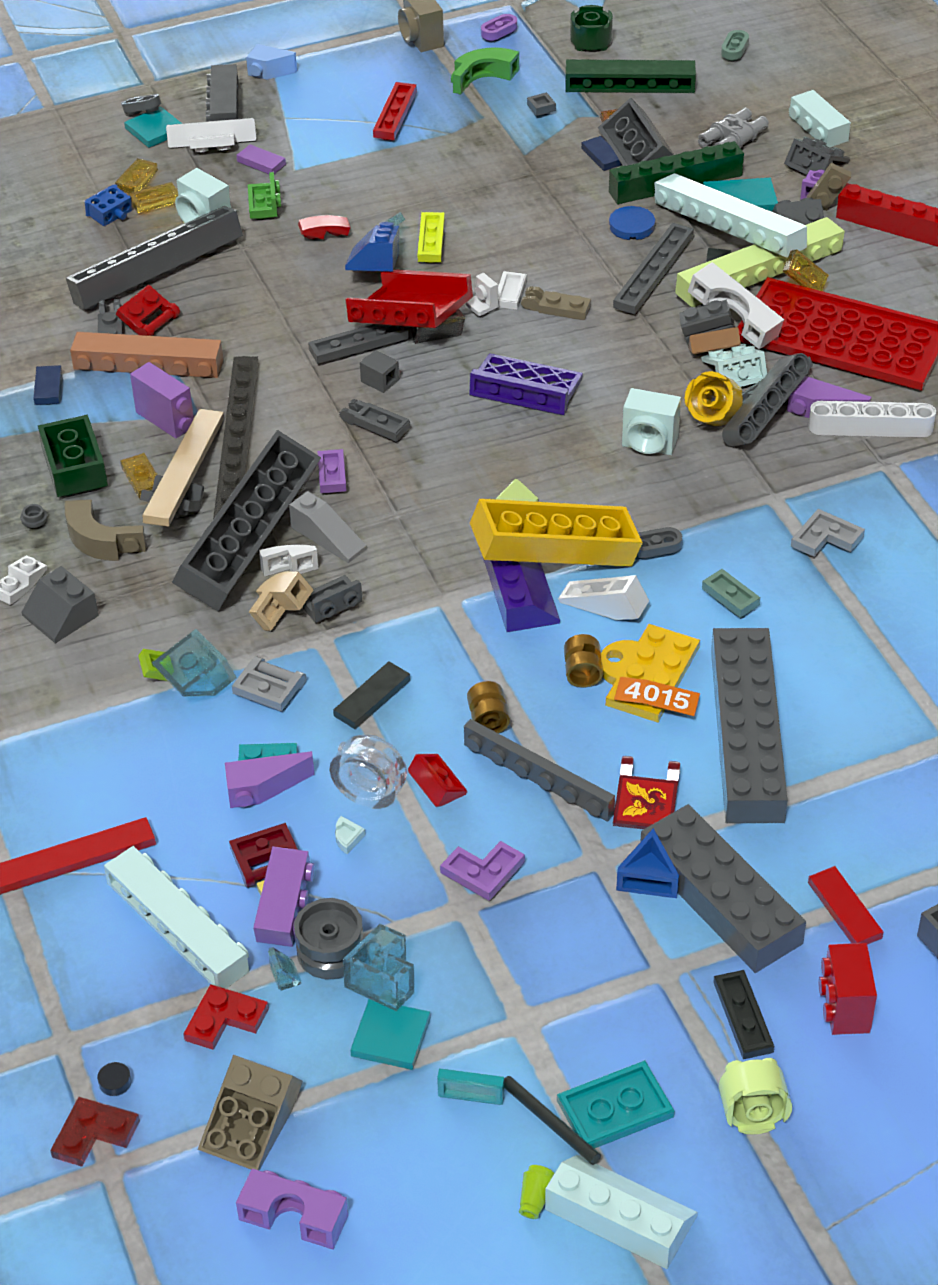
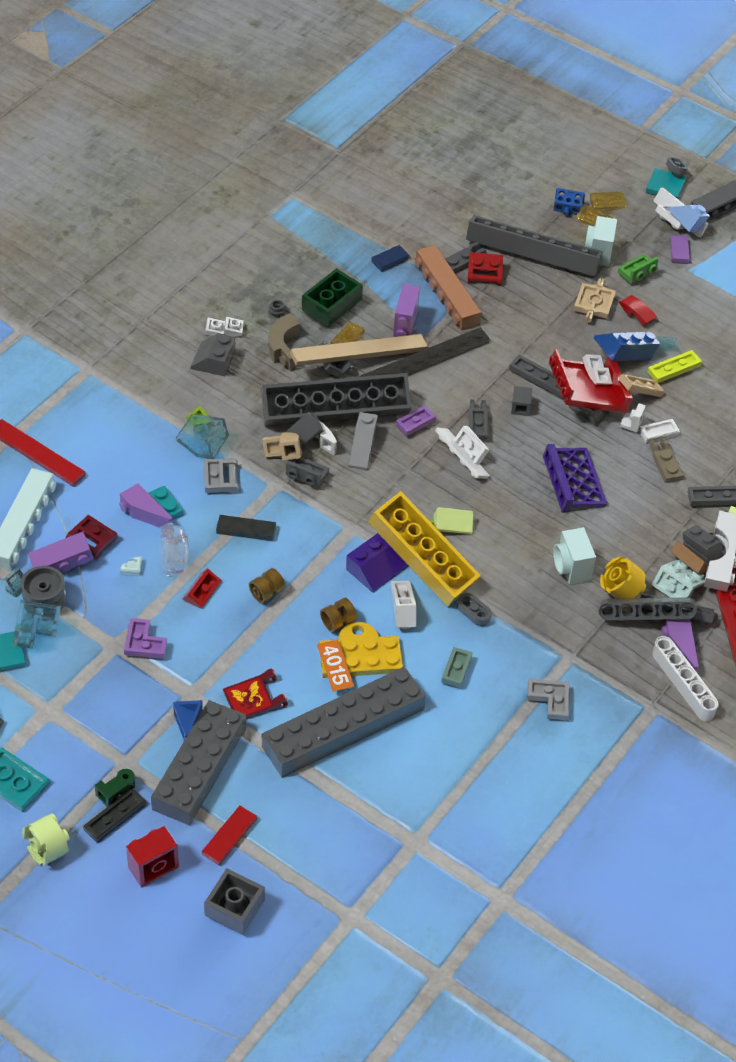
camera: 55 degrees right, 5 degrees up
dark grey plate [464,719,615,822] -> none
none -> dark green leg [95,769,135,807]
none -> dark grey slope [285,412,323,449]
none -> white bracket [435,426,490,479]
none -> tan plate [574,278,616,323]
none -> white slope [583,354,612,385]
none -> tan tile [618,374,665,397]
none -> light blue slope [668,205,709,232]

